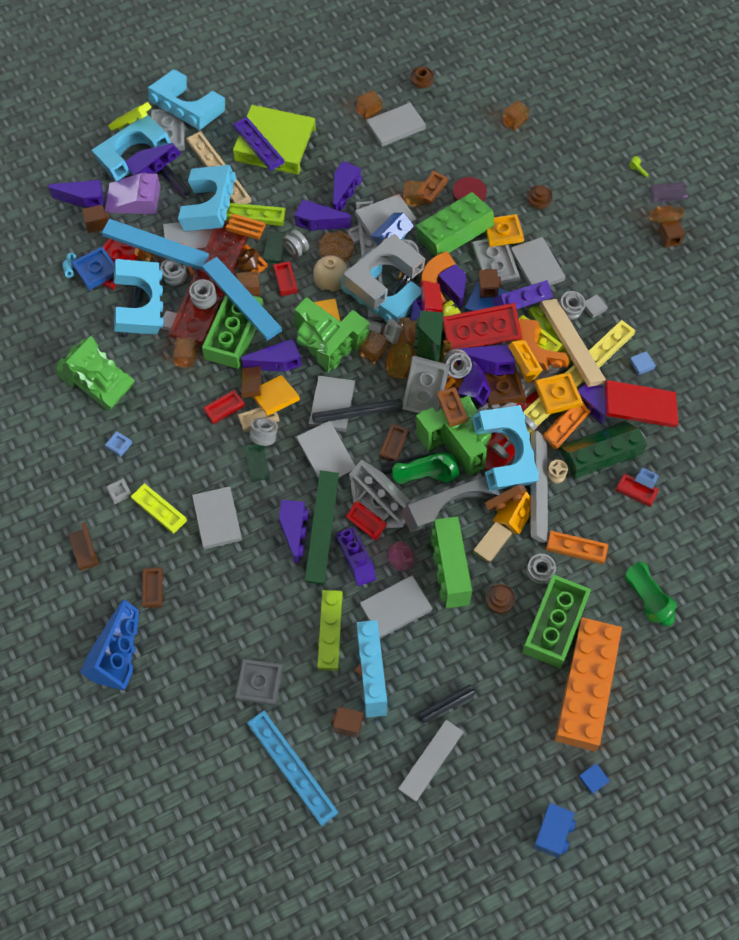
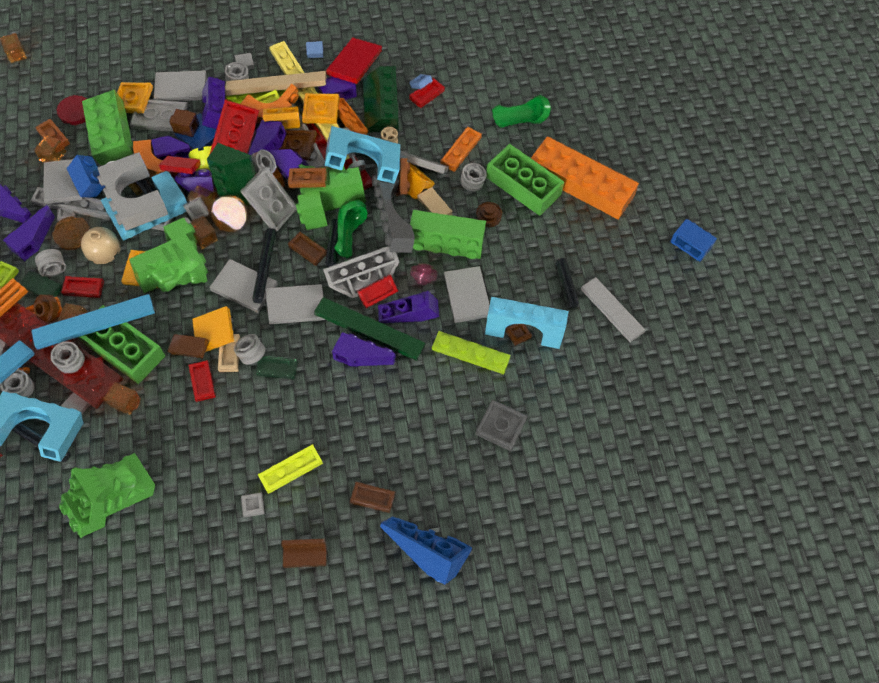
camera: 75 degrees left, 0 degrees up
medium blue tile [105,431,132,457] -> none
light grey tile [192,486,242,549] -> none
dark purple slope [241,339,302,372] -> none
dark azure tile [247,711,339,826] -> none
reddish brown brick [331,707,363,738] -> none
reddish brown plate [527,185,553,209] -> none
blue tile [579,764,610,794] -> none

